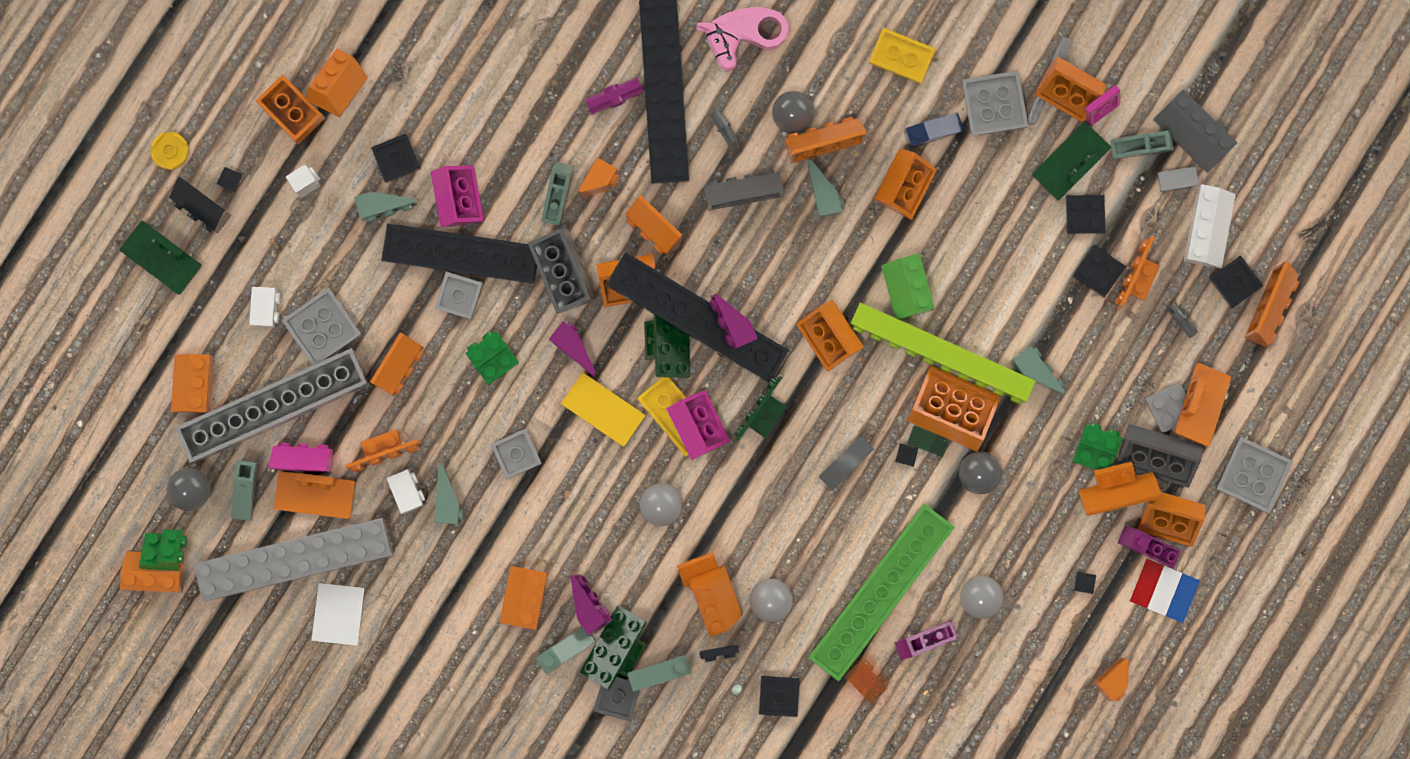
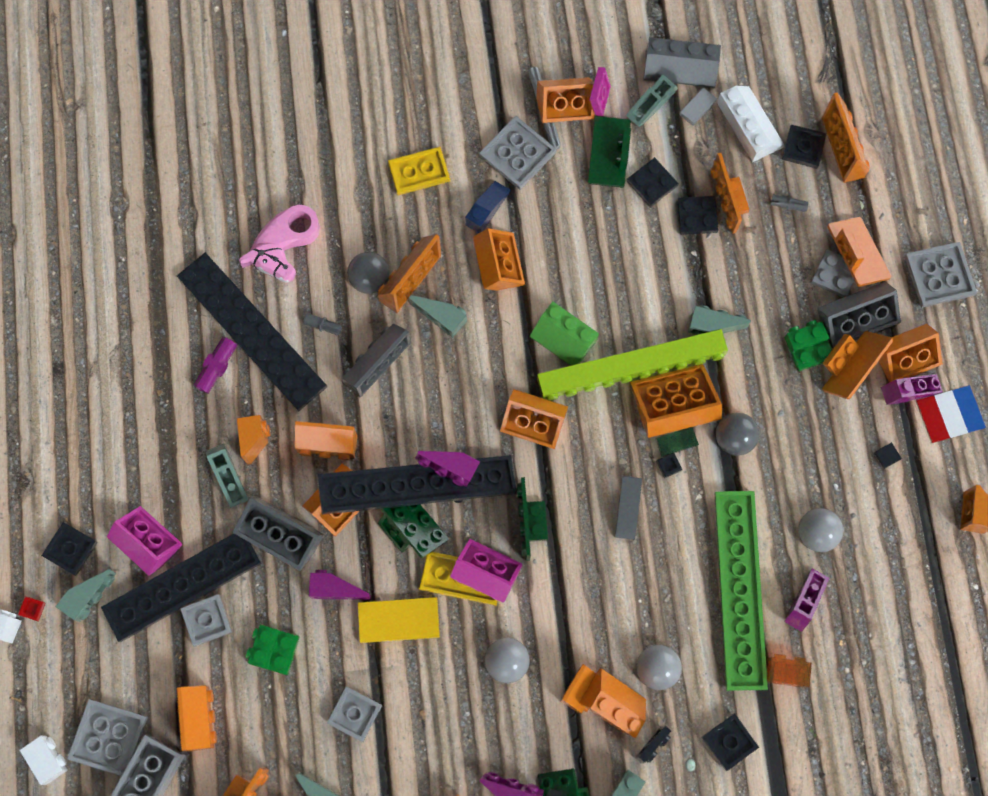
camera: 40 degrees left, 10 degrees down
none -> red plate [18,596,46,622]

